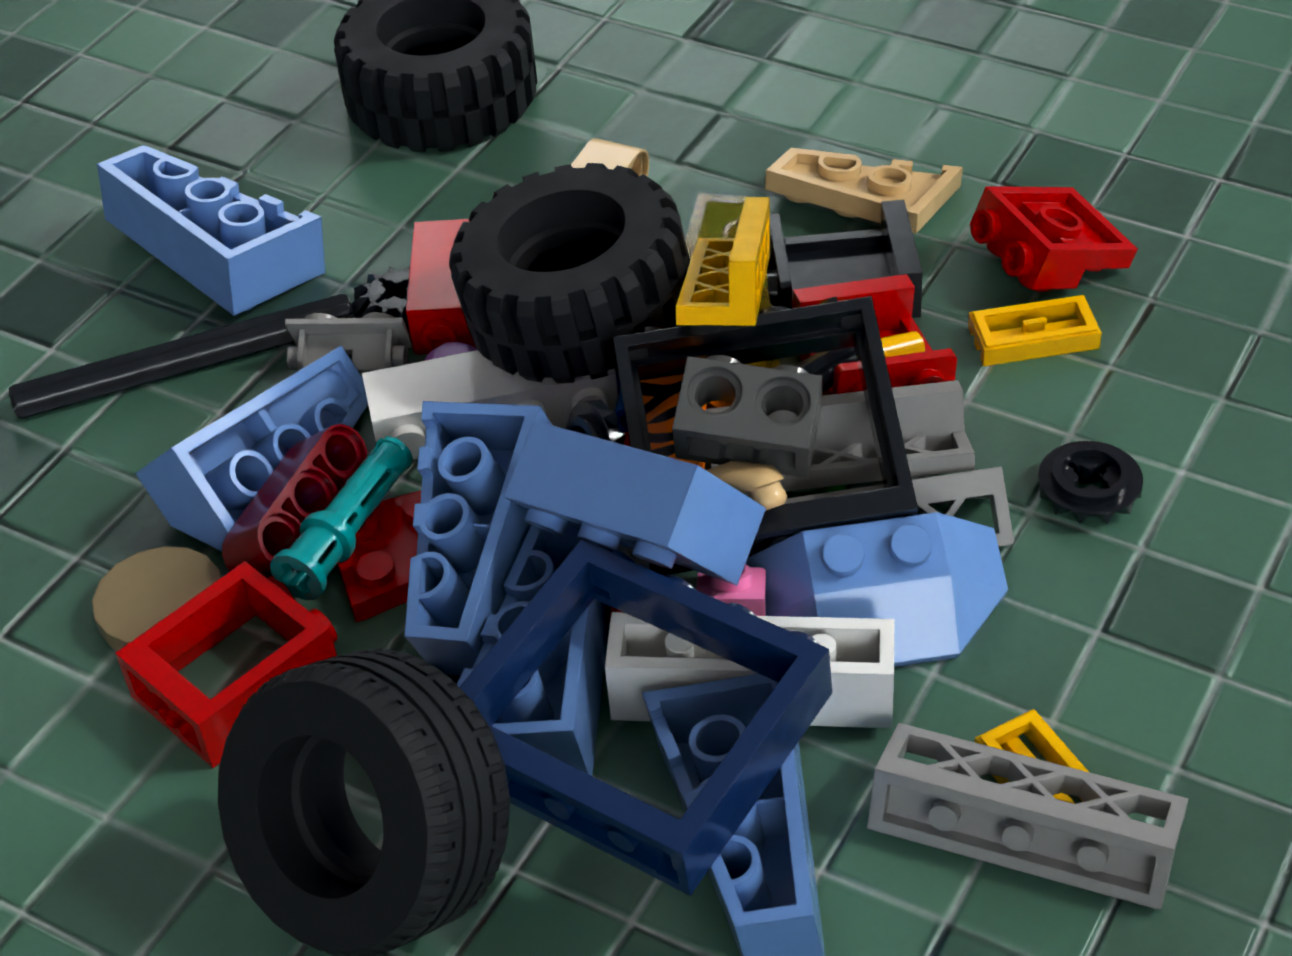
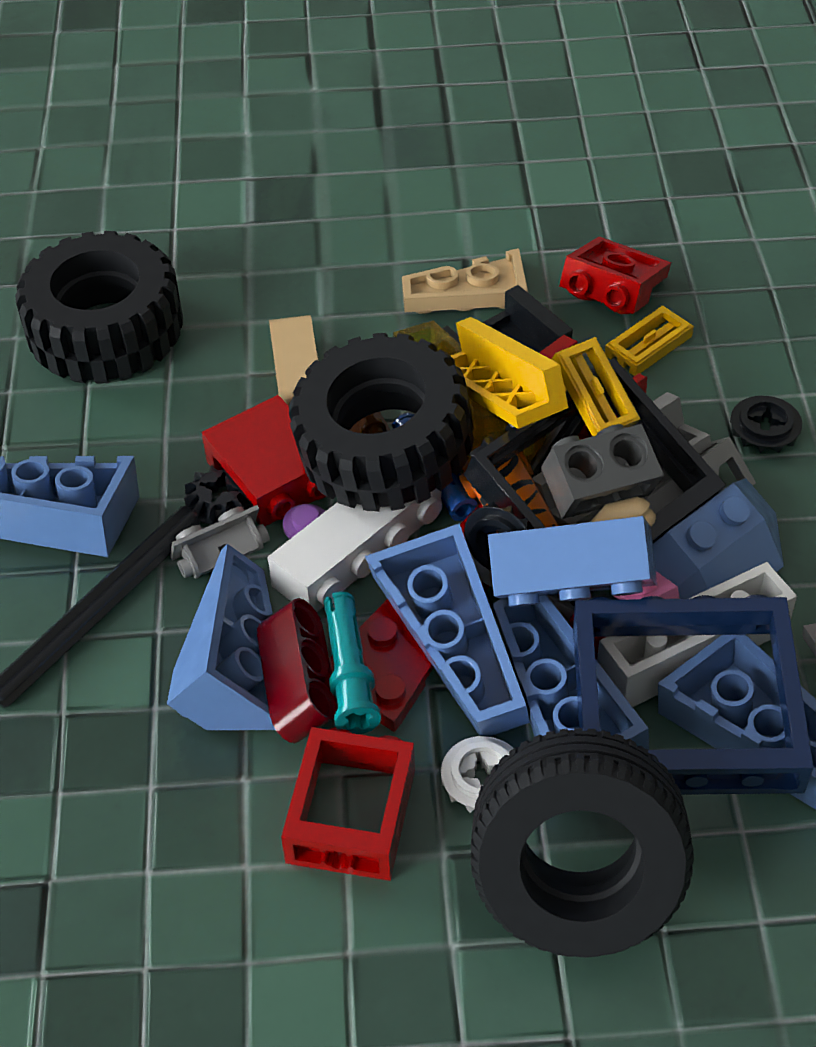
camera: 35 degrees left, 5 degrees up
dark tan tile [92,546,222,651] -> none
none -> yellow tile [551,337,640,436]

